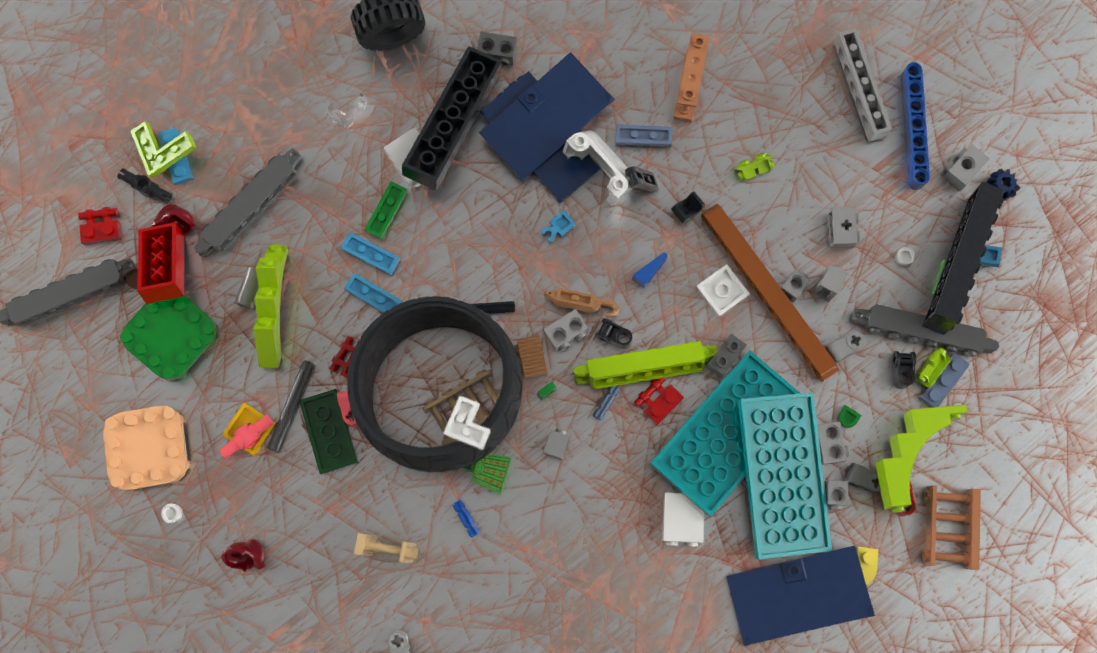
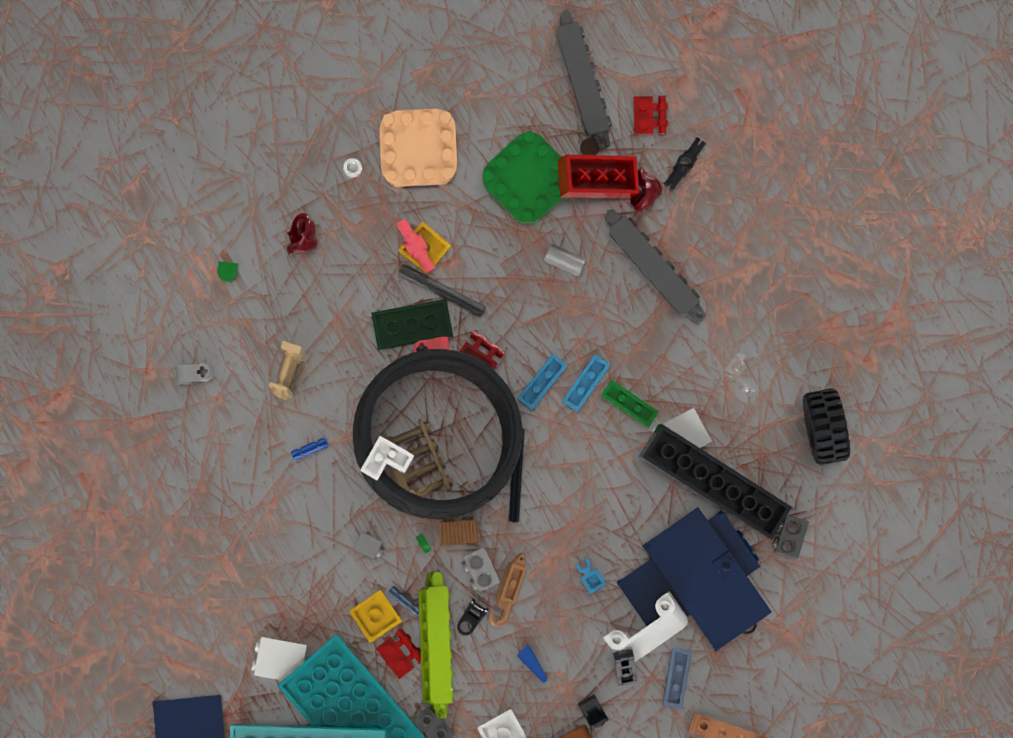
camera: 95 degrees right, 5 degrees up
lime plate [131,121,196,178] -> none
dark azure plate [158,127,194,185] -> none
lime arch [253,244,288,368] -> none
bright green torso [463,454,511,495] -> none
none -> green tile [218,261,238,282]
none -> yellow tile [349,589,402,643]

